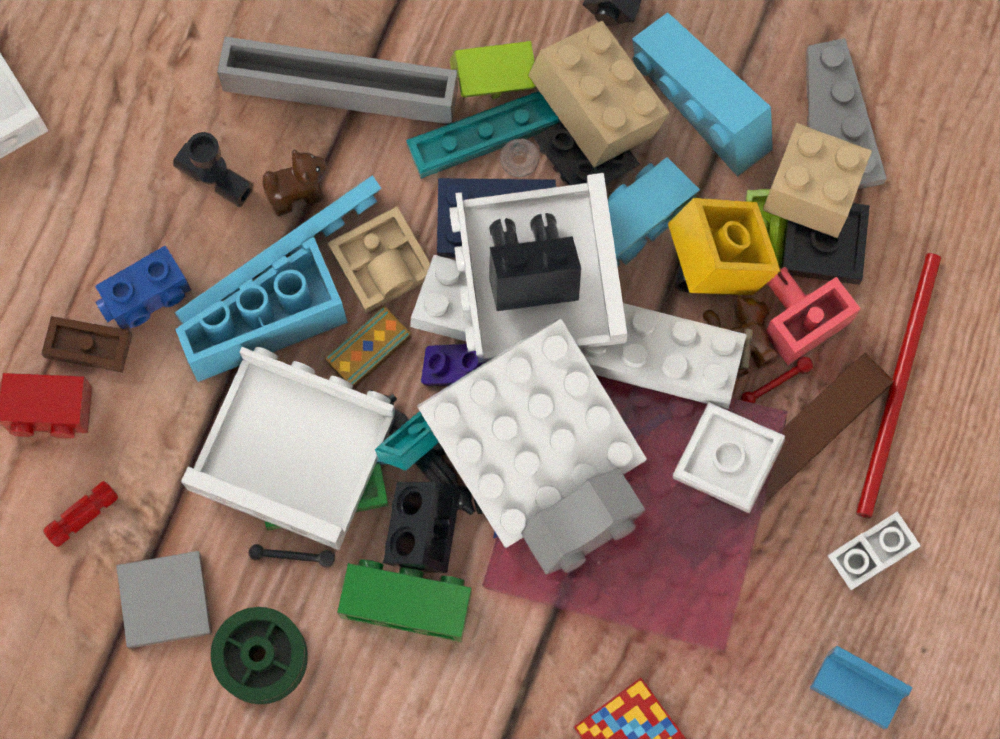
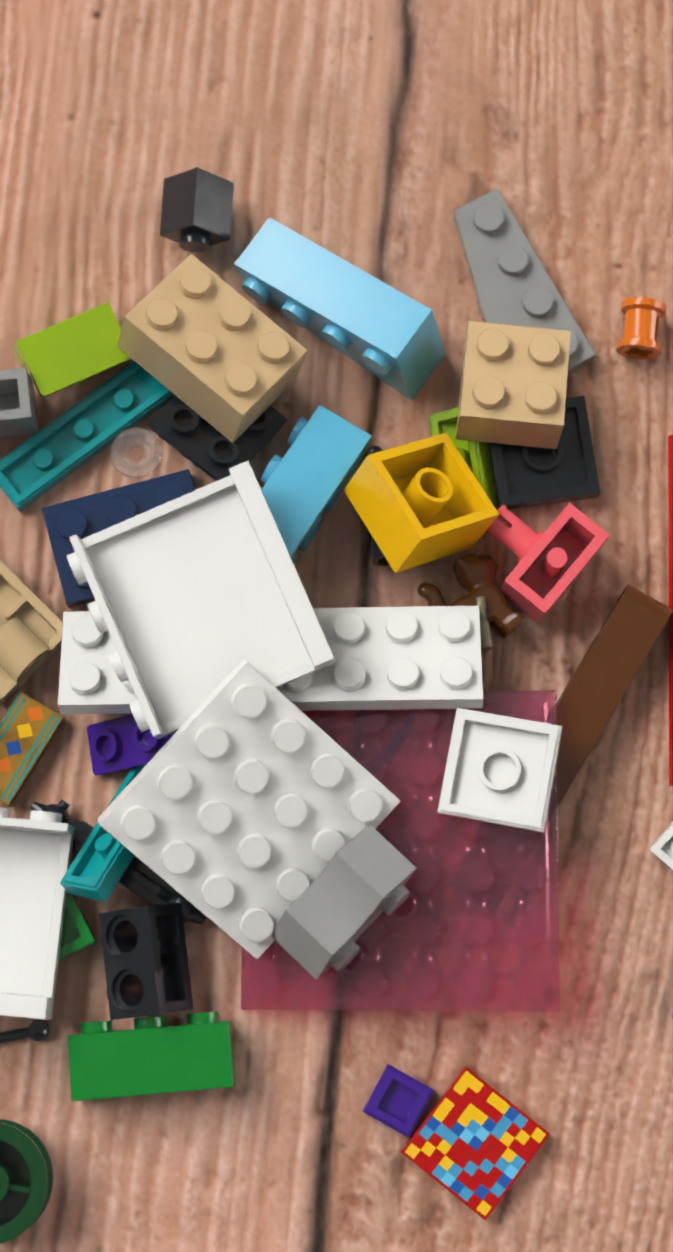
camera: 20 degrees left, 5 degrees up
black brick [489,213,581,311] -> none
red hinge [741,357,813,407] -> none
none -> dark purple tile [362,1064,435,1138]
none -> orange bush [616,297,667,360]

